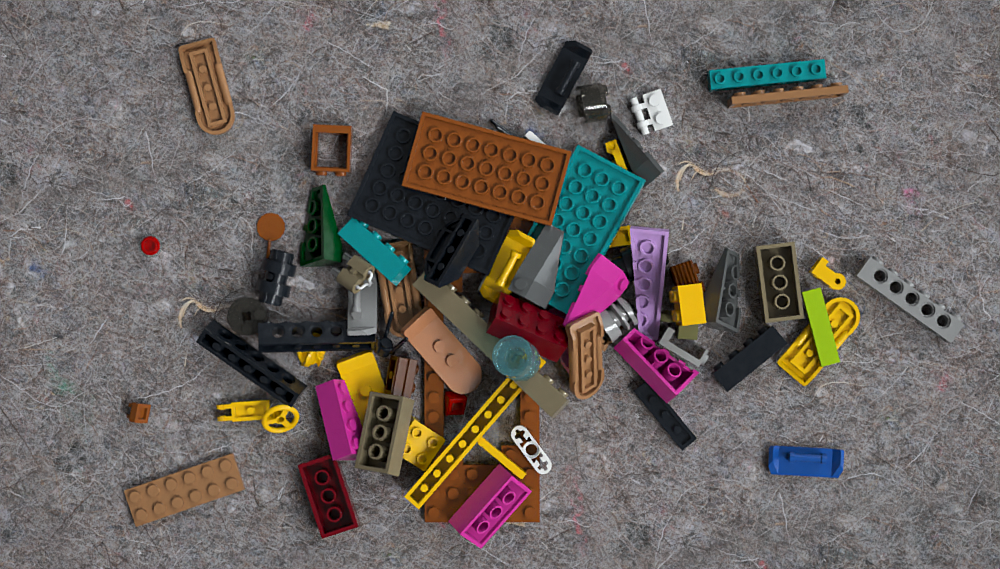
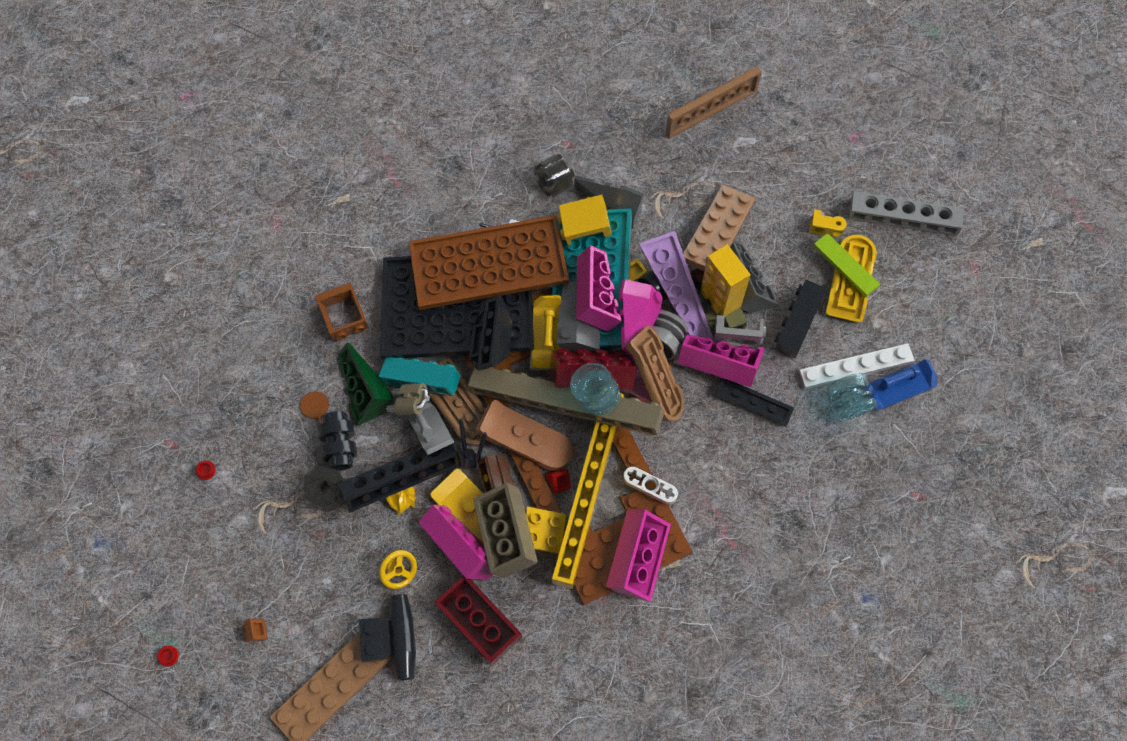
camera: 20 degrees left, 20 degrees down
medium nougat piece [178,38,235,135] -> none
black brick [196,320,307,407] -> none
yellow hinge [216,399,271,422] -> none
yellow tile [478,436,526,479] -> none
black piece [535,40,593,115] -> none
white plate [630,89,673,136] -> none
teal brick [707,59,827,92] -> none
dark tan brick [753,241,804,323] -> none
none -> red plate [157,645,179,667]
none -> black plate [359,594,416,681]
none -> yellow panel [557,195,612,245]
none -> dark pink wedge [576,245,622,332]
none -> medium nougat plate [683,185,756,271]
none -> white plate [798,343,915,390]
none -> clear light blue wheel [827,373,878,420]

